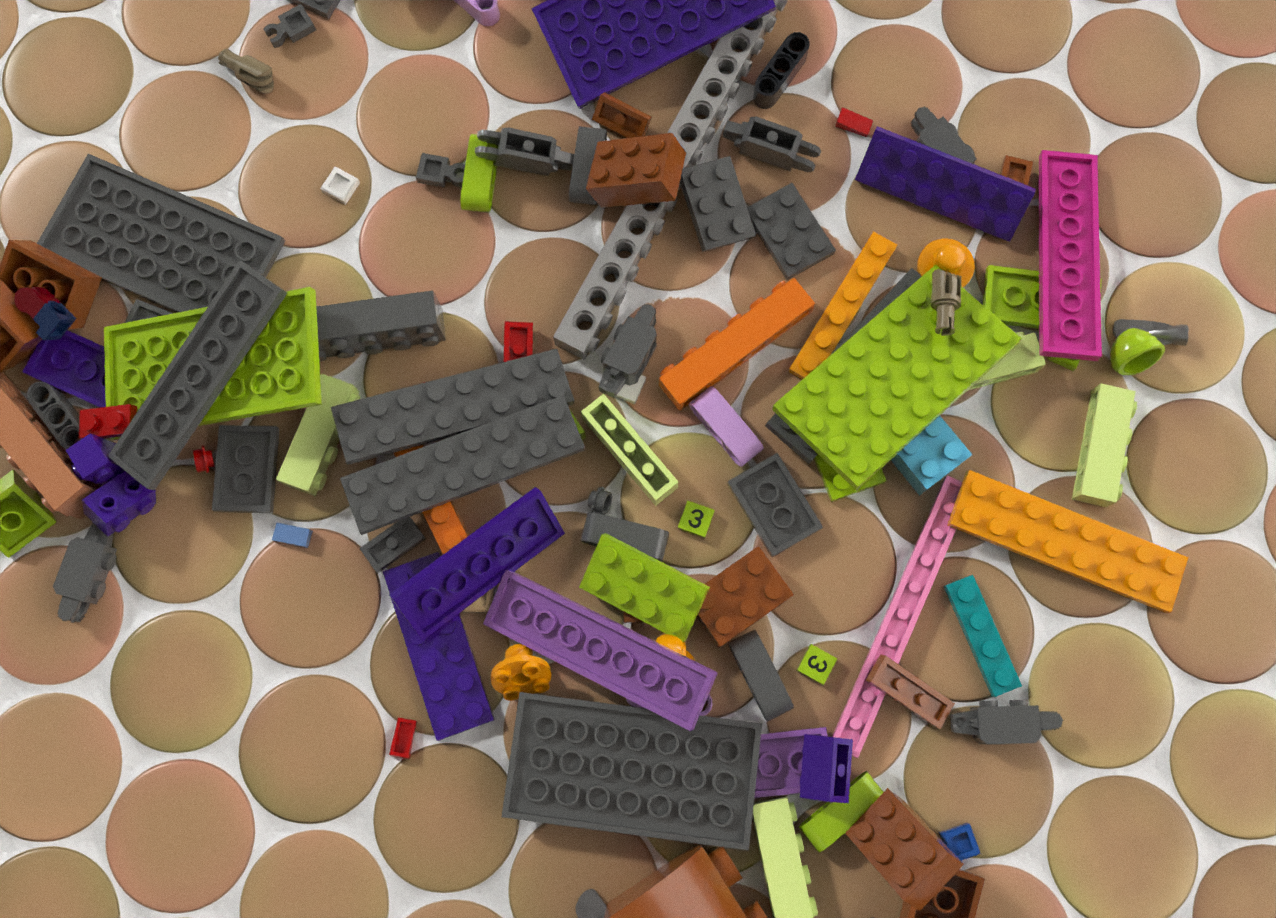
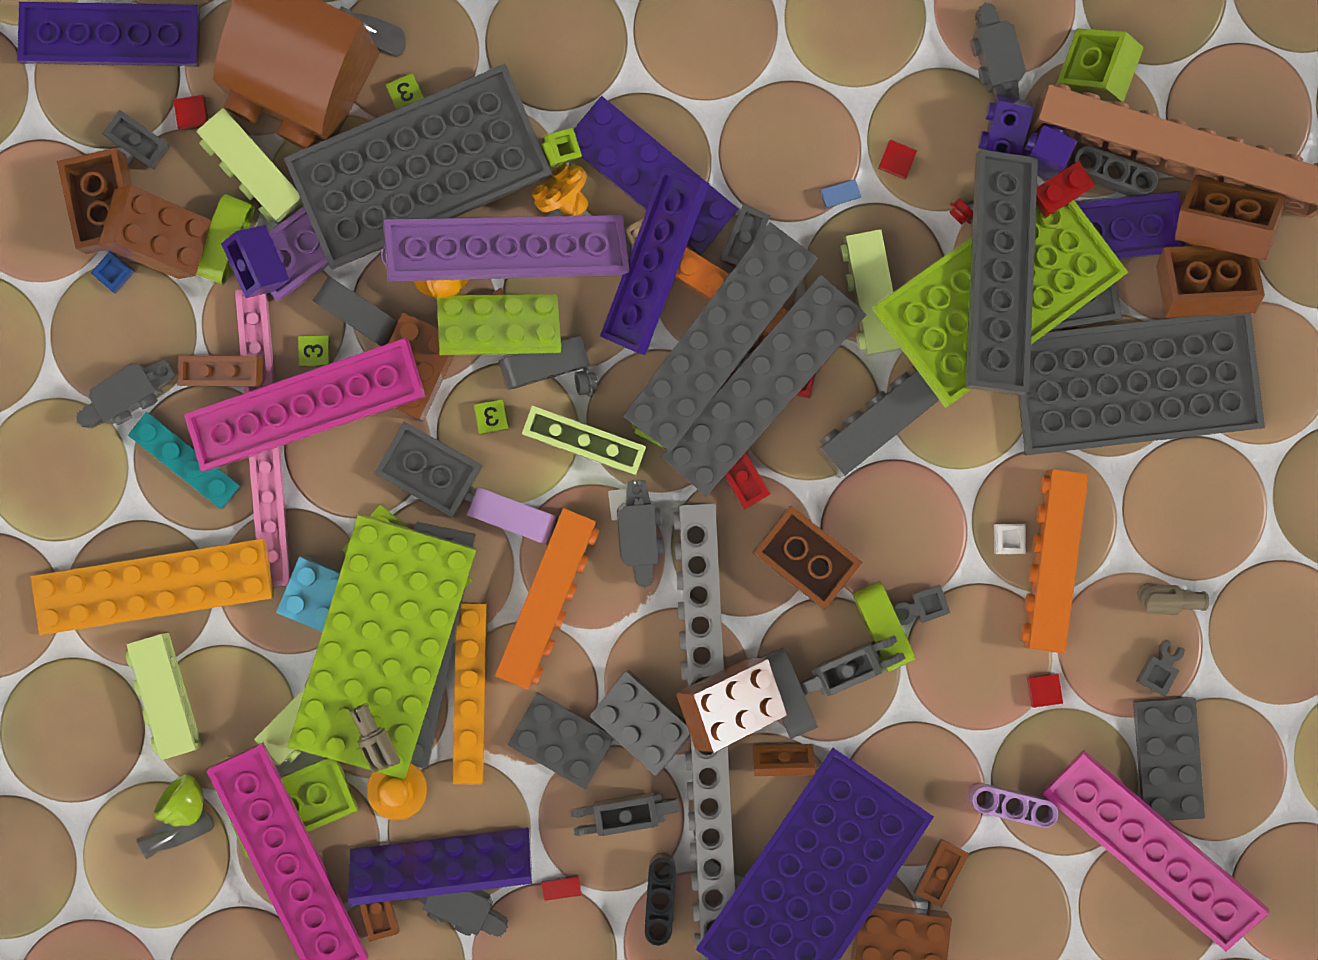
camera: 145 degrees right, 10 degrees up
leg [14,287,77,341] -> none
dark grey plate [212,425,280,513] -> none
red piece [389,717,417,760] -> none
none -> dark pink plate [184,338,426,472]
none -> lime tile [386,73,424,110]
none -> lime brick [540,127,582,168]
none -> dark orange brick [752,506,863,610]
none -> red tile [878,140,918,180]
none -> orange brick [1021,469,1089,654]
none -> red tile [1027,673,1063,708]

